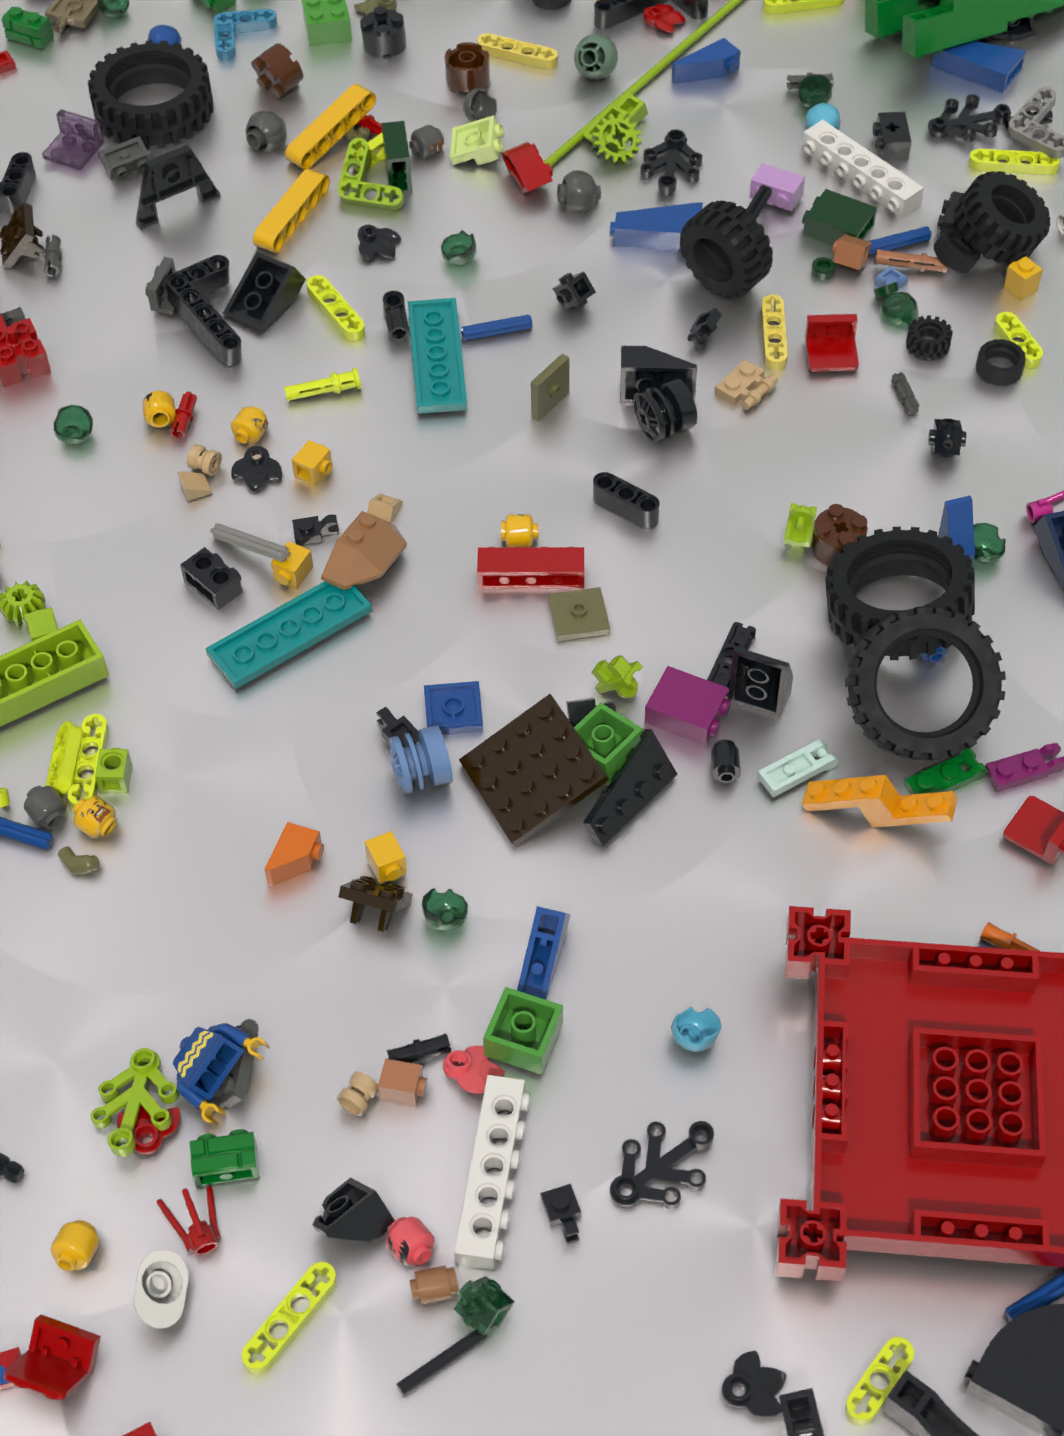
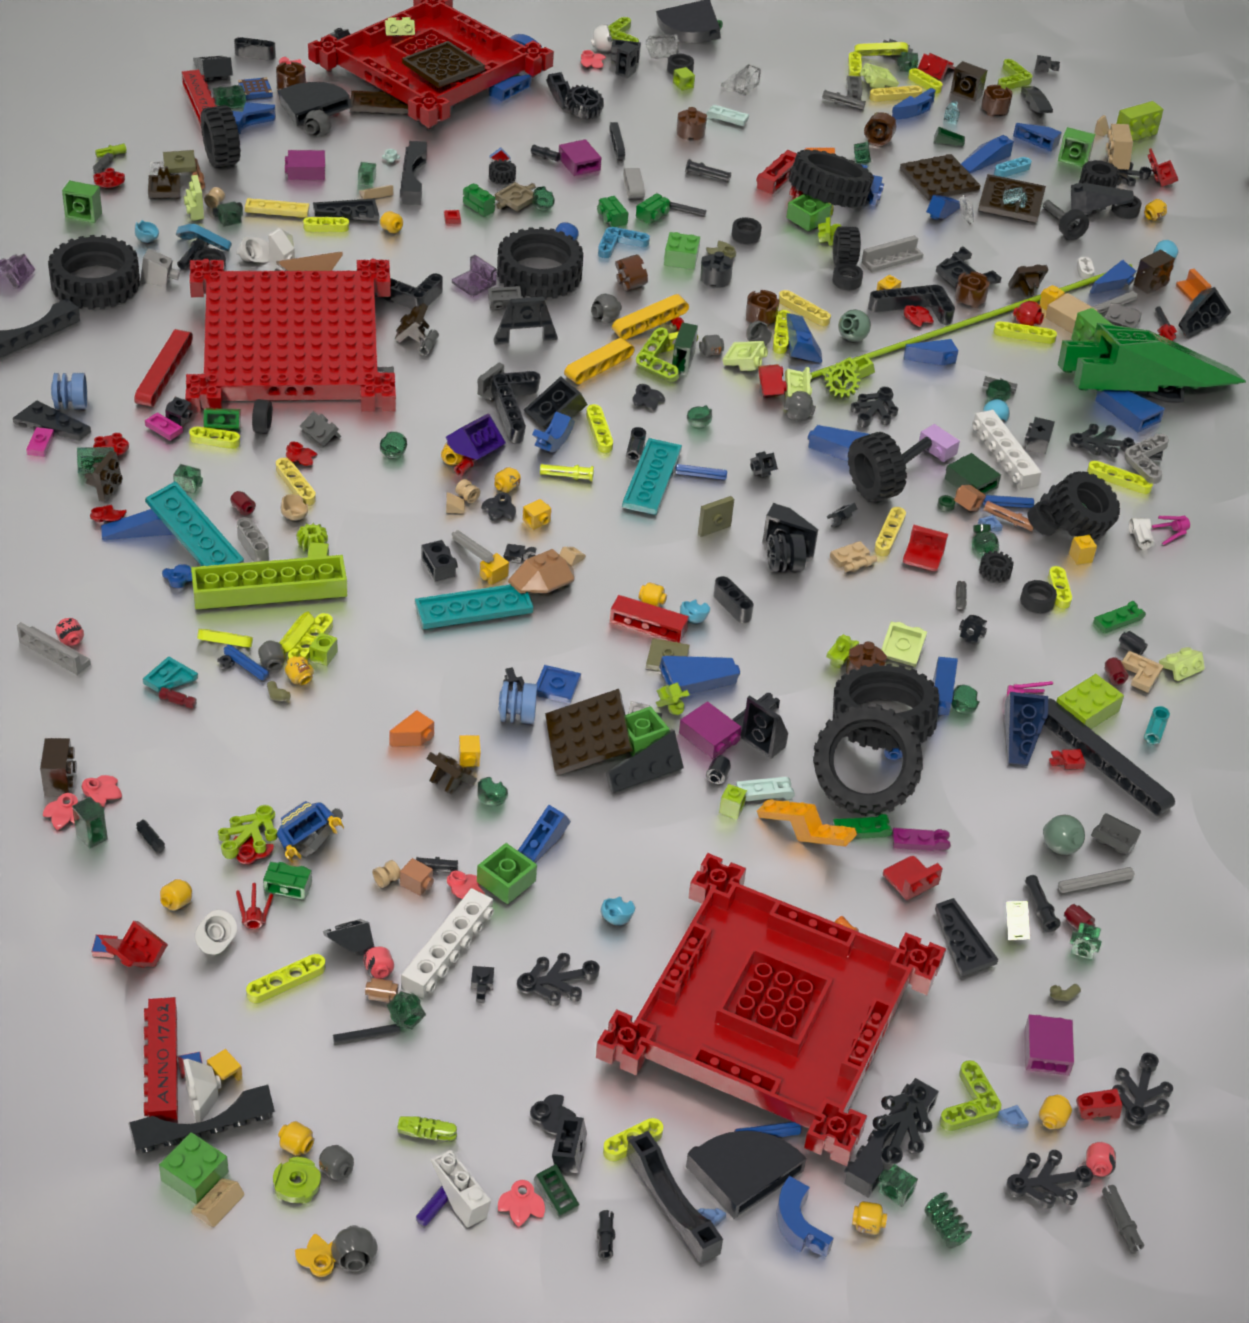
camera: 15 degrees right, 10 degrees down
none -> dark purple slope [446,413,506,460]
none -> blue arch [532,412,576,452]
none -> blue slope [659,656,740,694]
none -> medium azure hair [680,599,710,624]
none -> lime brick [719,784,747,820]
none -> neon yellow beam [773,310,790,354]
none -> yellowish green bracket [785,367,812,399]
none -> blue wedge [786,313,822,363]
none -> yellowish green plate [881,621,927,667]

